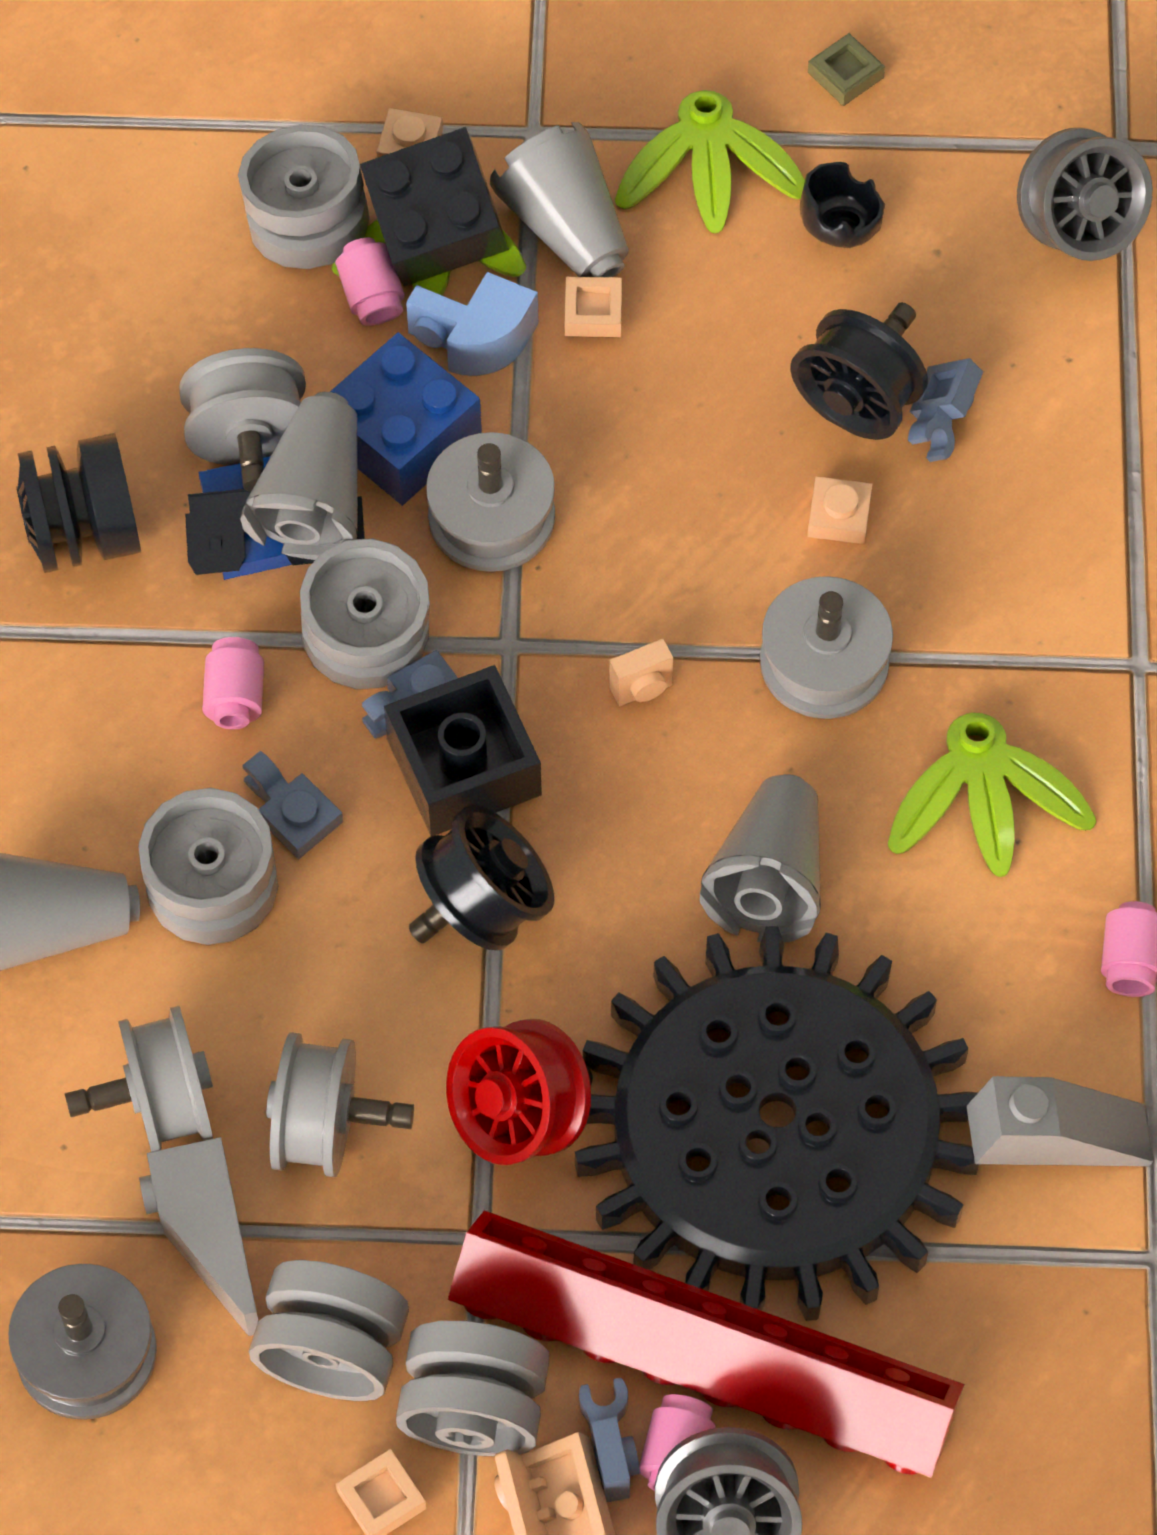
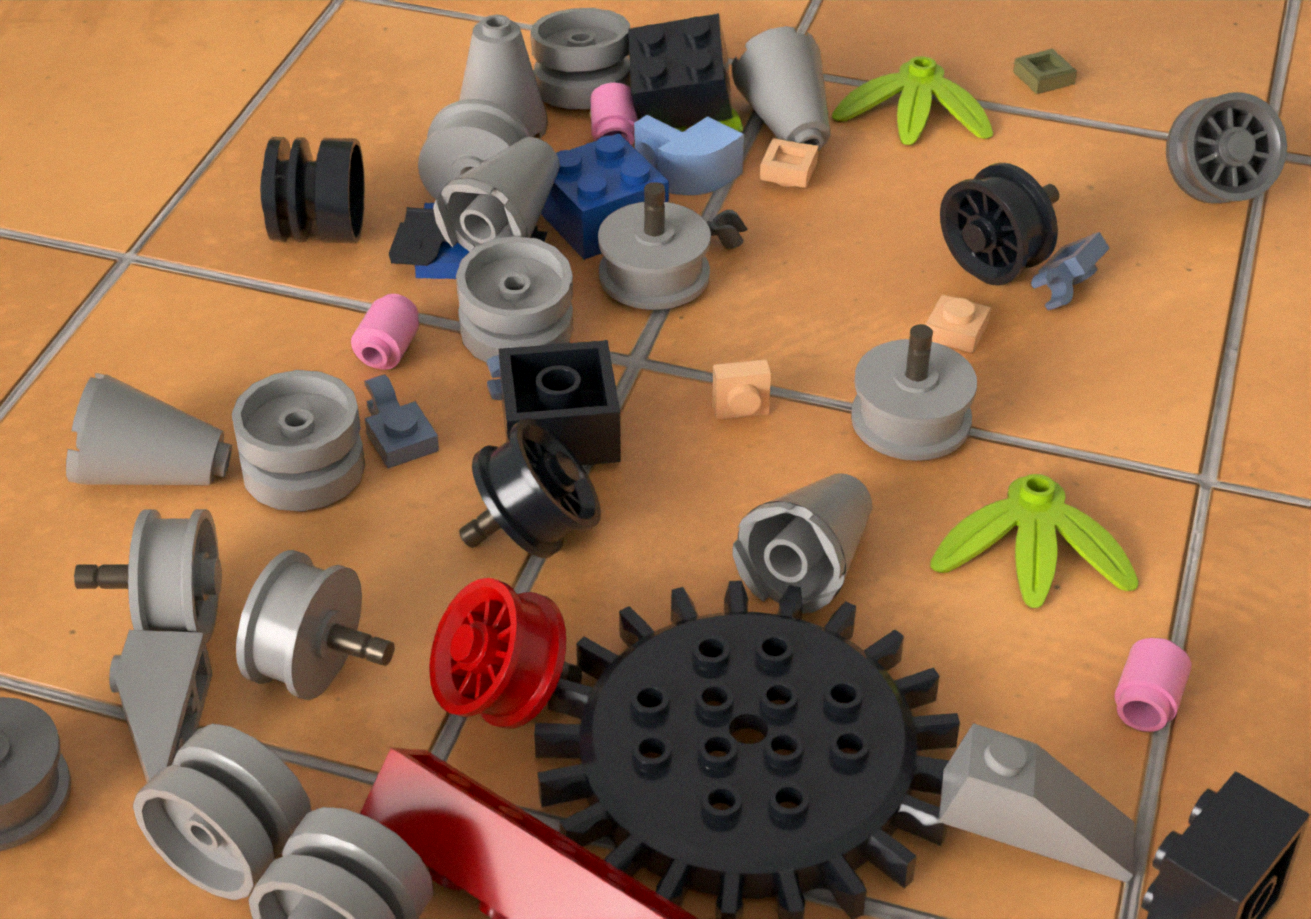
camera: 15 degrees right, 20 degrees down
black hair [800,162,885,248] -> none
none -> light grey cone [459,15,548,138]
none -> dark grey hand [707,210,747,249]

